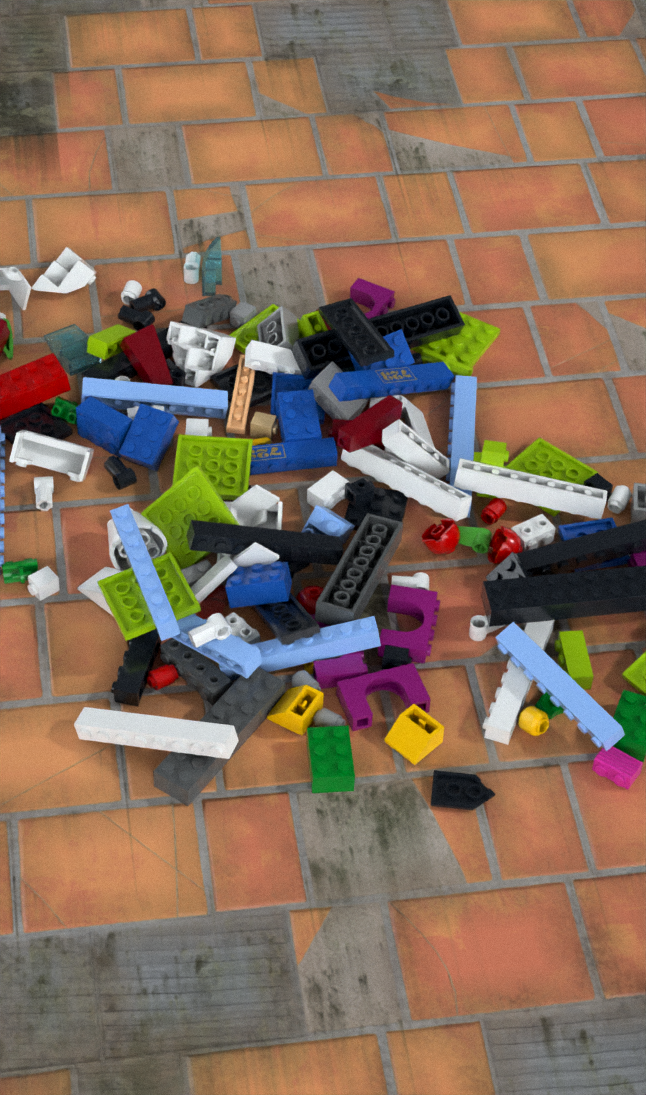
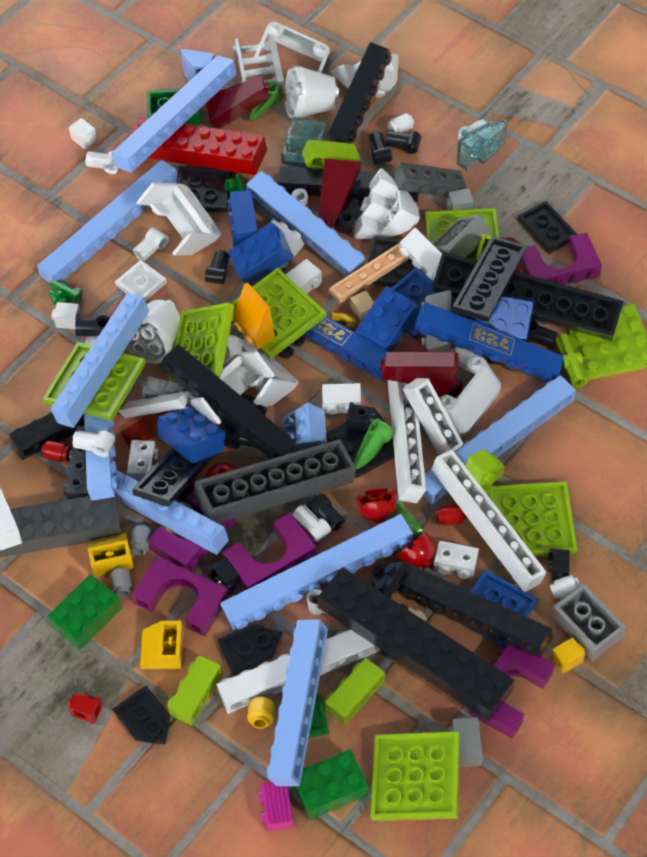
camera: 50 degrees right, 10 degrees up
none -> red brick [68,693,103,724]
none -> black piece [75,315,110,336]
none -> white plate [115,260,167,301]
none -> lime brick [168,655,222,726]
none -> black tile [218,623,282,675]
none -> light blue brick [220,514,413,631]
none -> light orange slope [233,282,275,350]
none -> white cone [285,66,339,118]
none -> black piece [306,493,345,532]
none -> black brick [328,42,392,144]
none -> bright green piece [354,418,394,470]
none -> black tile [517,201,578,254]

